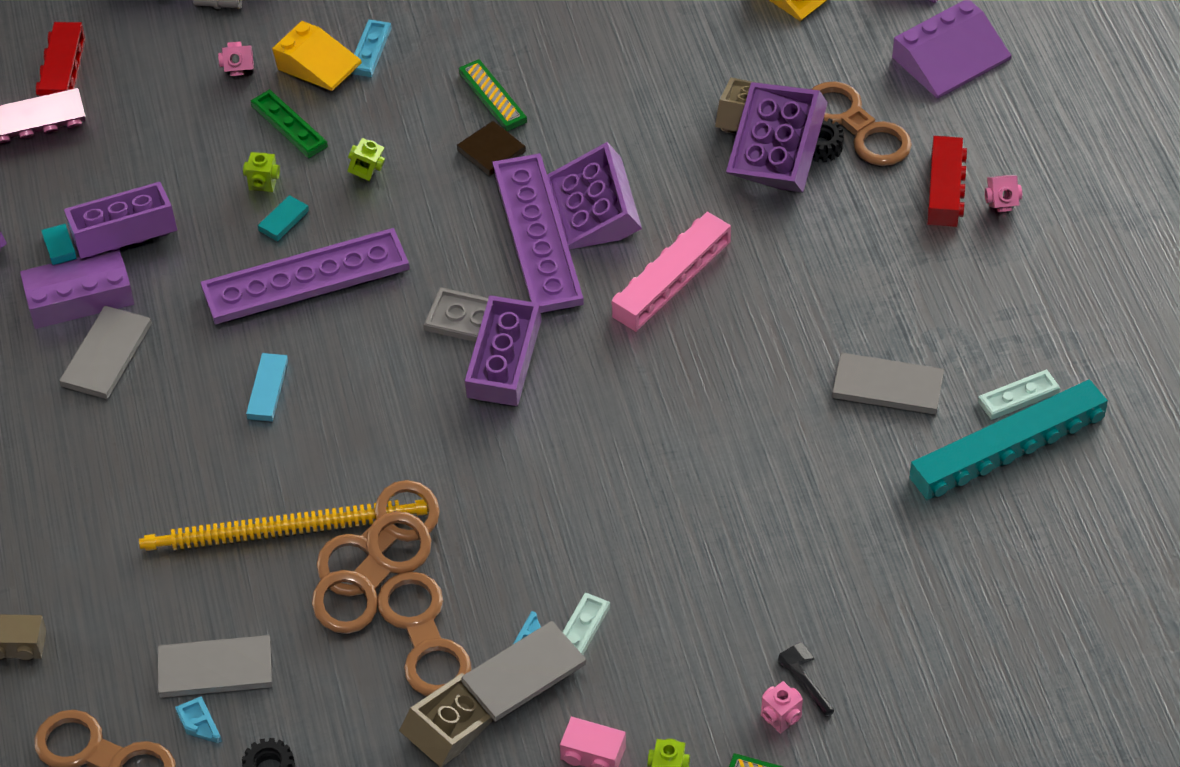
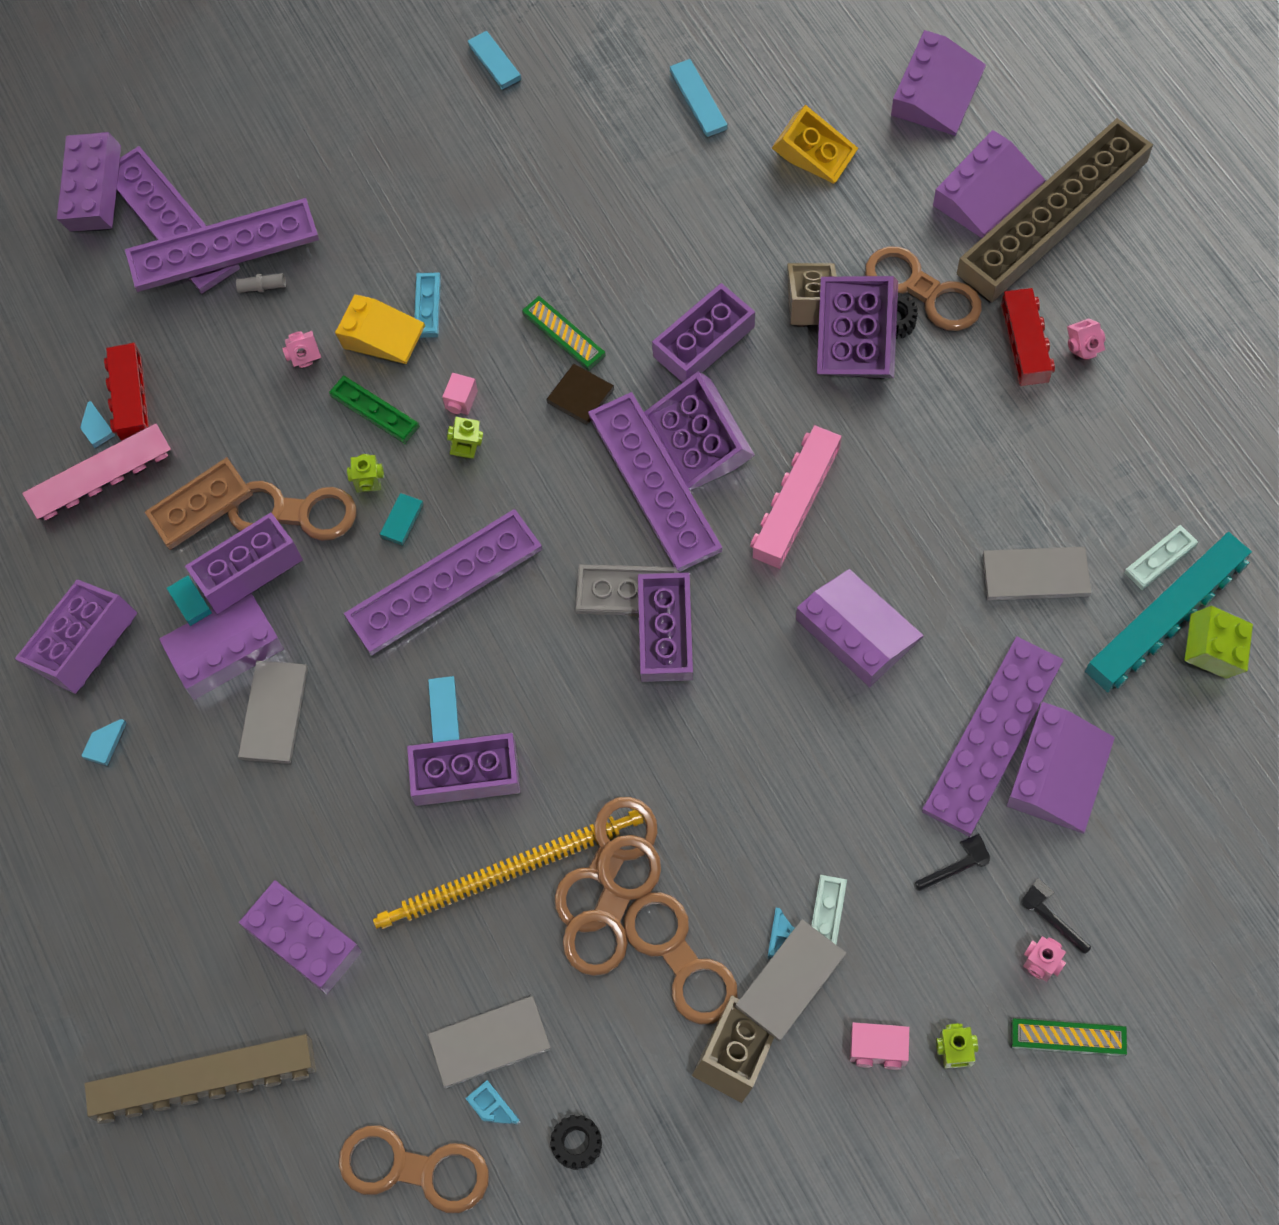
camera: 10 degrees left, 15 degrees up
none -> medium azure tile [80,401,115,448]
none -> medium nougat tile [145,457,253,550]
none -> medium nougat bar [227,481,356,541]
none -> medium lavender brick [238,880,362,995]
none -> medium lavender brick [407,733,520,806]
none -> bright pink brick [442,373,478,415]
none -> medium lavender brick [652,283,755,383]
none -> medium lavender slope [796,569,924,687]
none -> black piece [915,834,990,891]
none -> medium lavender plate [922,636,1064,837]
none -> dark tan brick [957,118,1153,302]
none -> medium lavender slope [1006,702,1115,834]
none -> lime brick [1185,605,1253,679]

